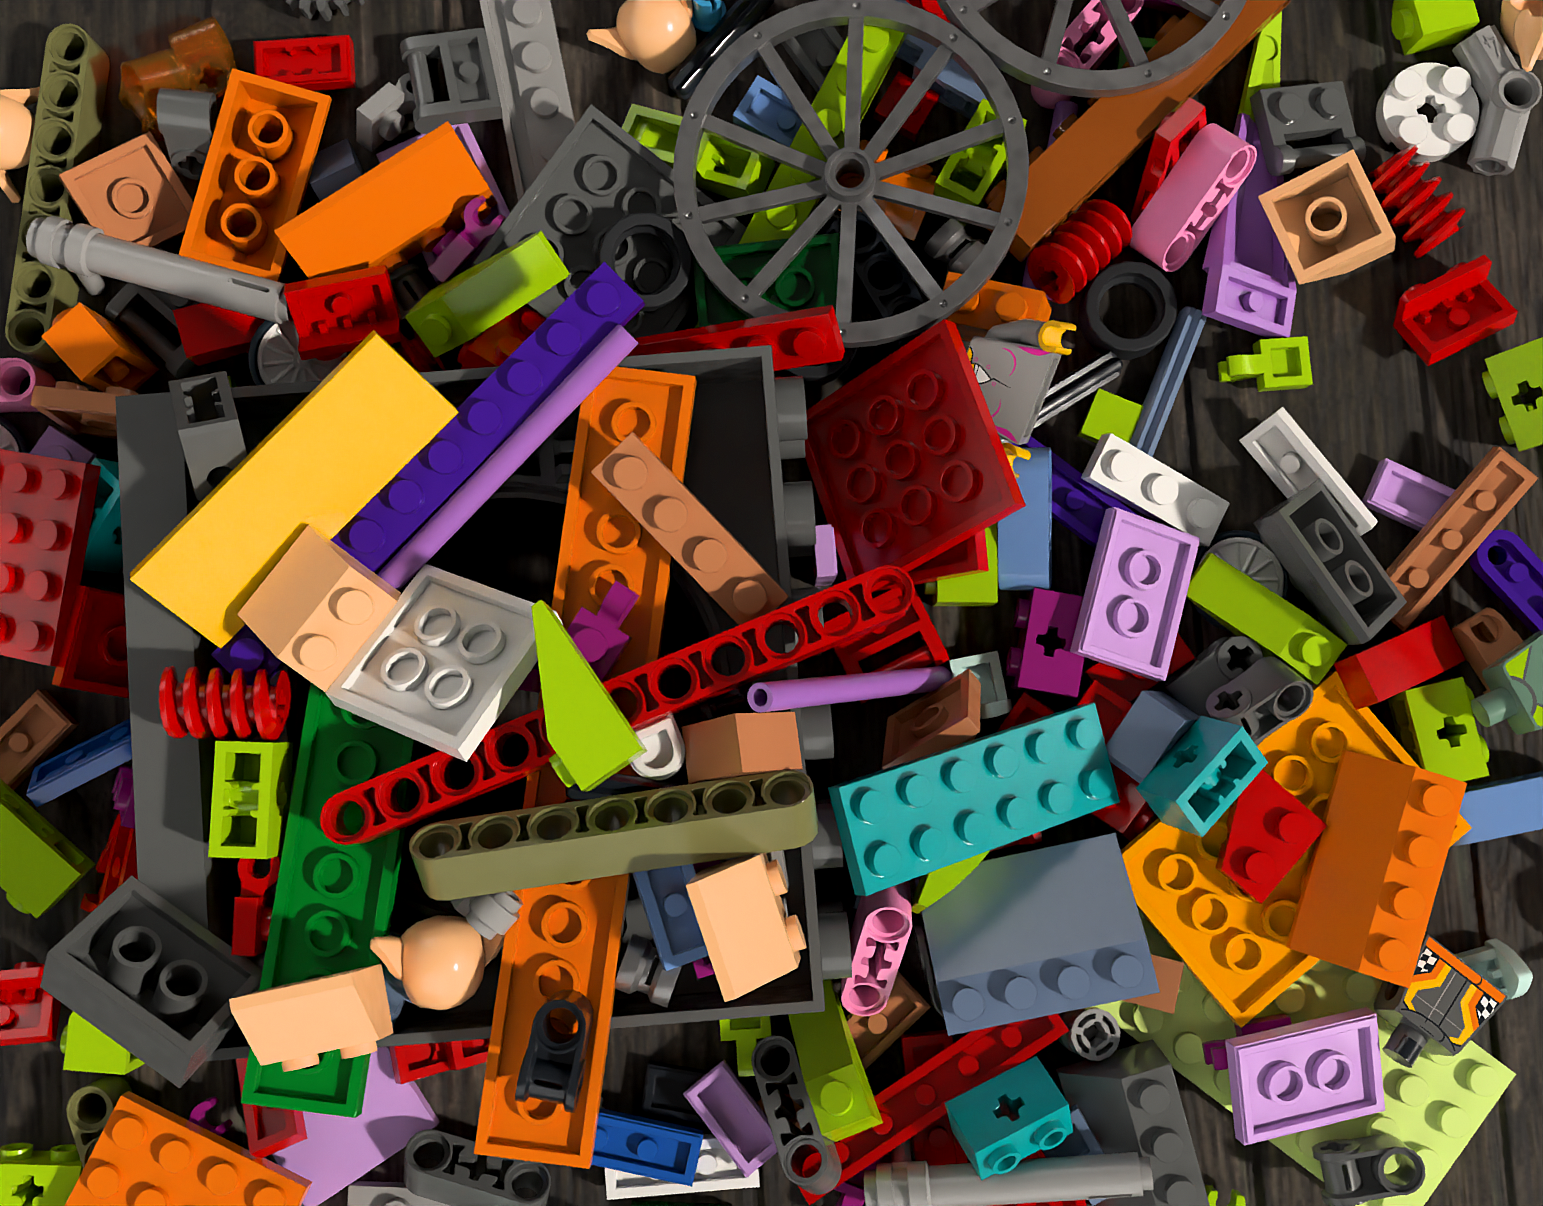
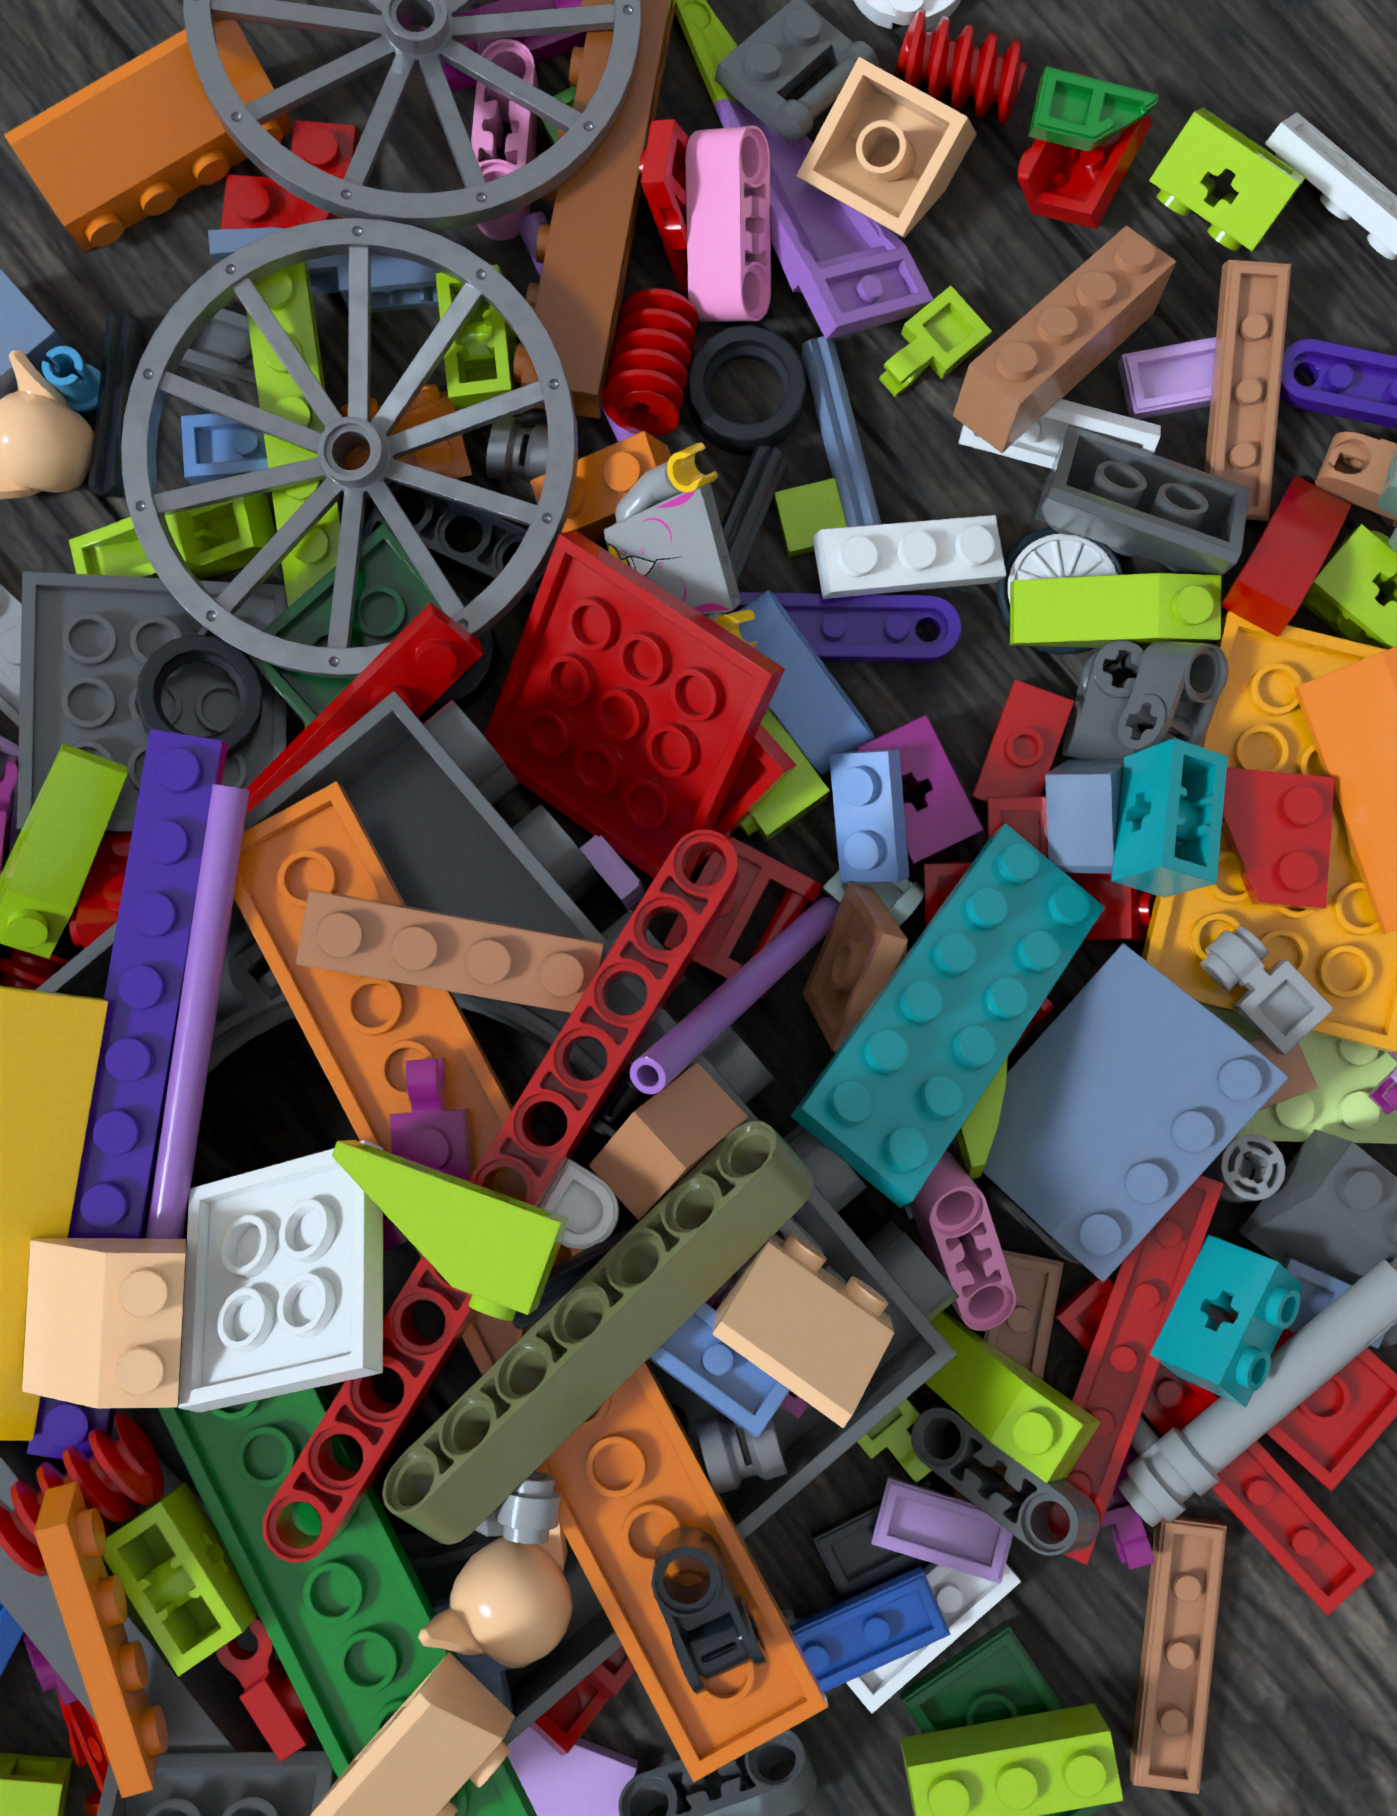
camera: 30 degrees left, 0 degrees up
red plate [873,71,940,142] -> none
lavender tile [1070,507,1200,681] -> none
none -> orange plate [34,1481,168,1798]
none -> medium blue plate [829,749,910,883]
none -> nougat brick [953,225,1176,453]
none -> green tile [1028,66,1159,152]
none -> light grey plate [1200,926,1333,1055]

